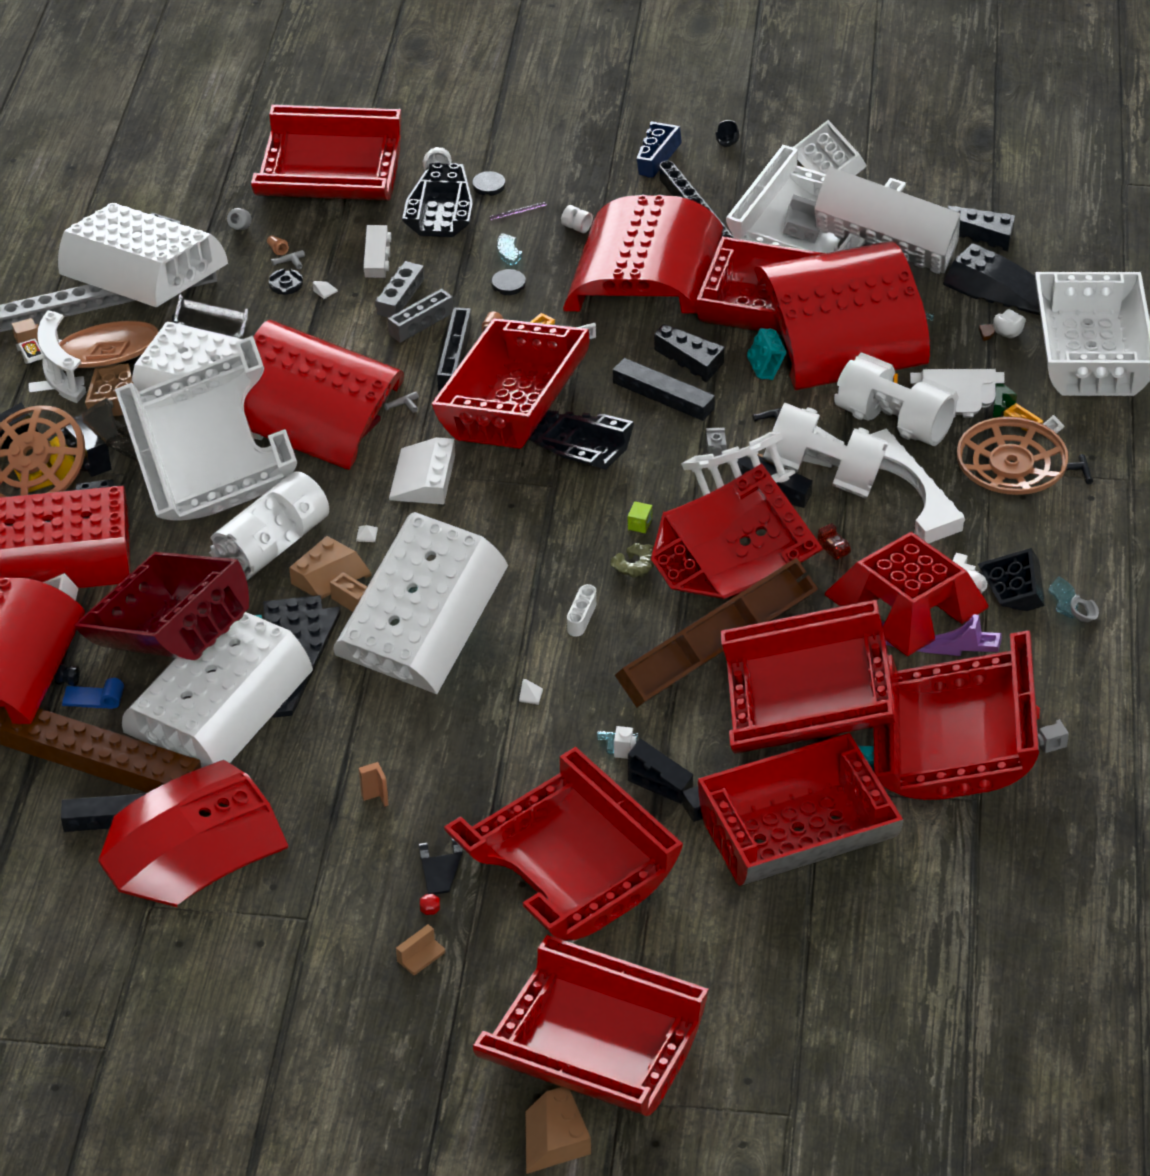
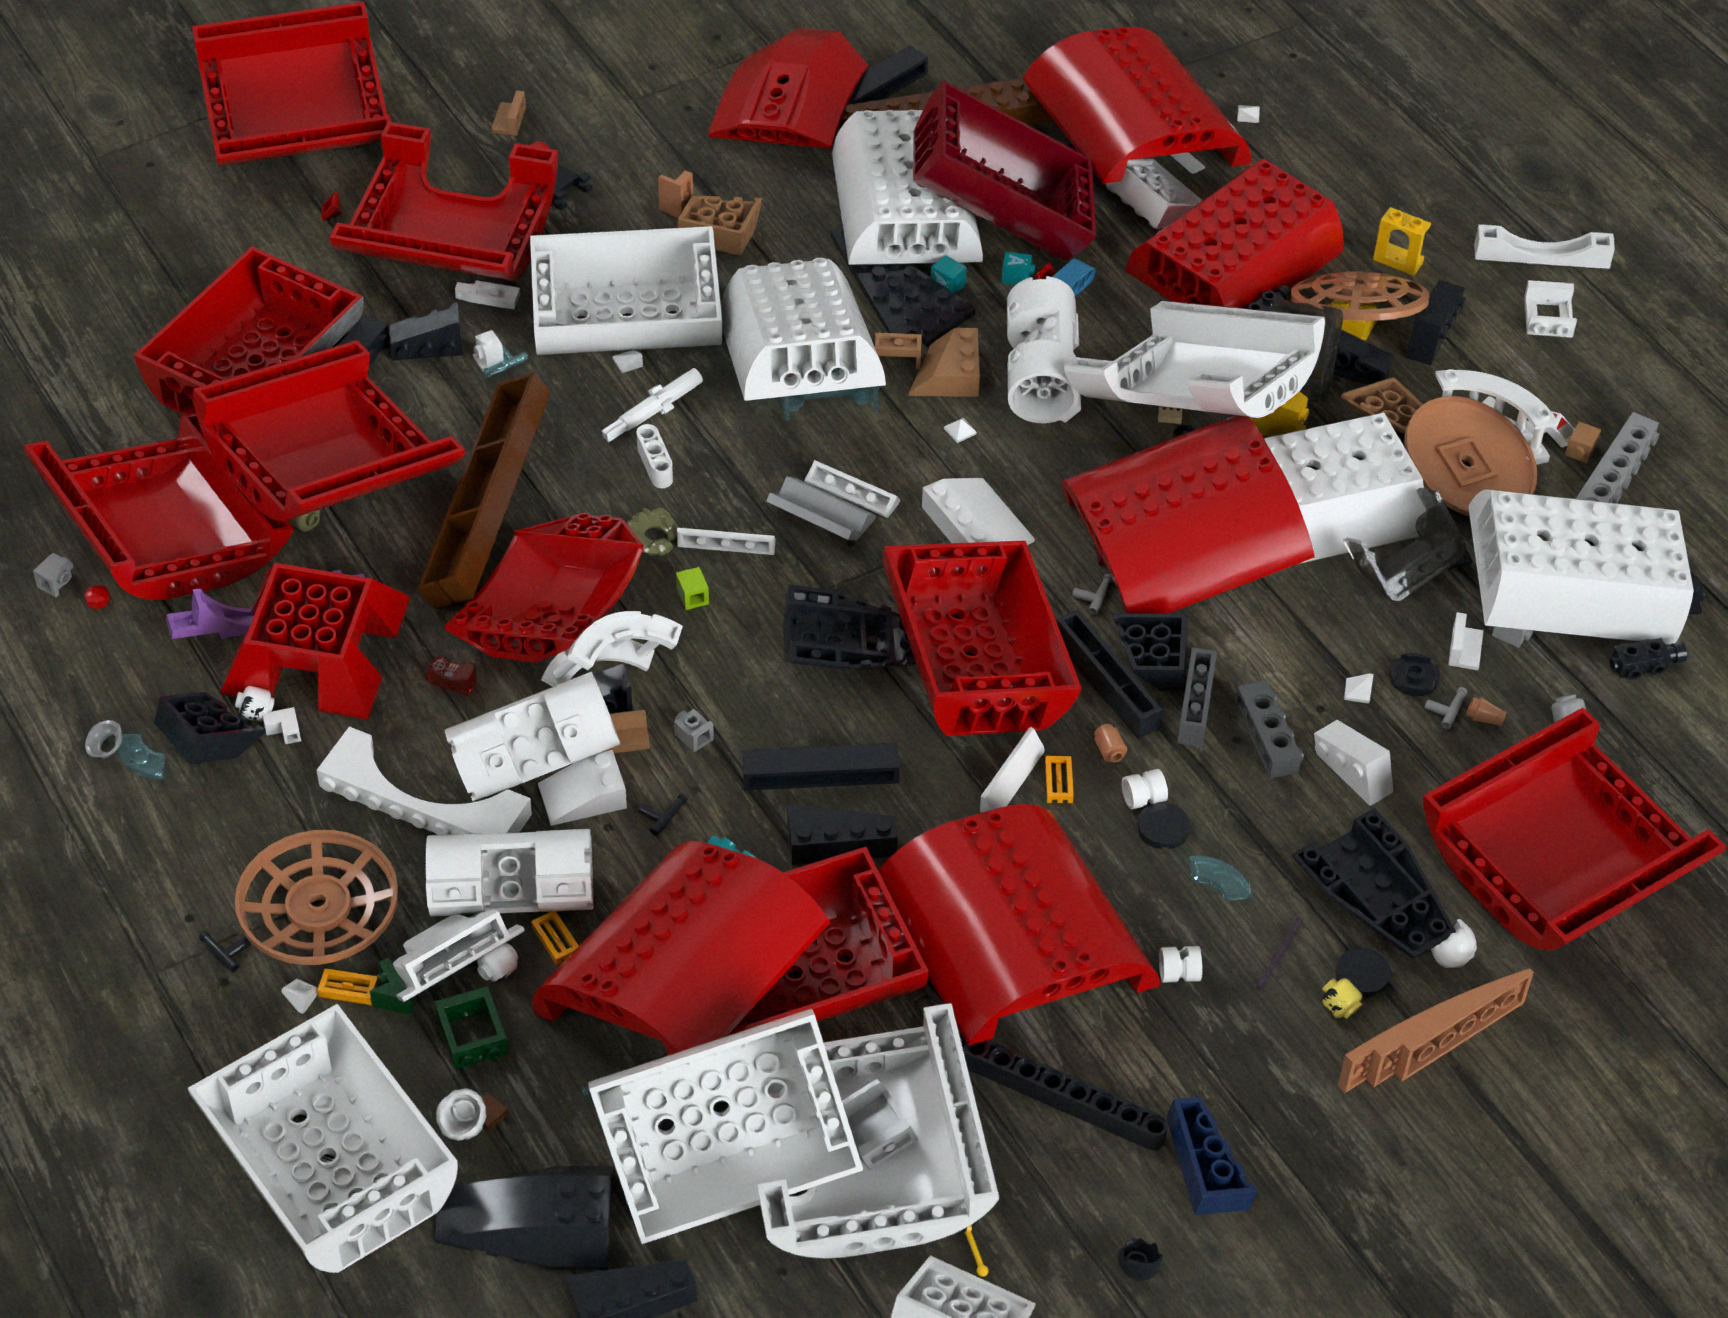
camera: 140 degrees right, 5 degrees up
none -> red slope [321,192,342,221]
none -> dark green window [434,986,508,1069]
none -> white slope [530,226,722,355]
none -> white piece [601,368,703,442]
none -> white slope [677,528,776,555]
none -> medium nougat wedge [678,196,762,256]
none -> light grey slope [767,476,877,541]
none -> white slope [804,460,901,518]
none -> black wedge [1112,613,1188,690]
none -> white wheel [1122,769,1168,809]
none -> light yellow head [1321,978,1363,1019]
none -> nougat slope [1338,968,1534,1093]
none -> white panel [1448,612,1483,670]

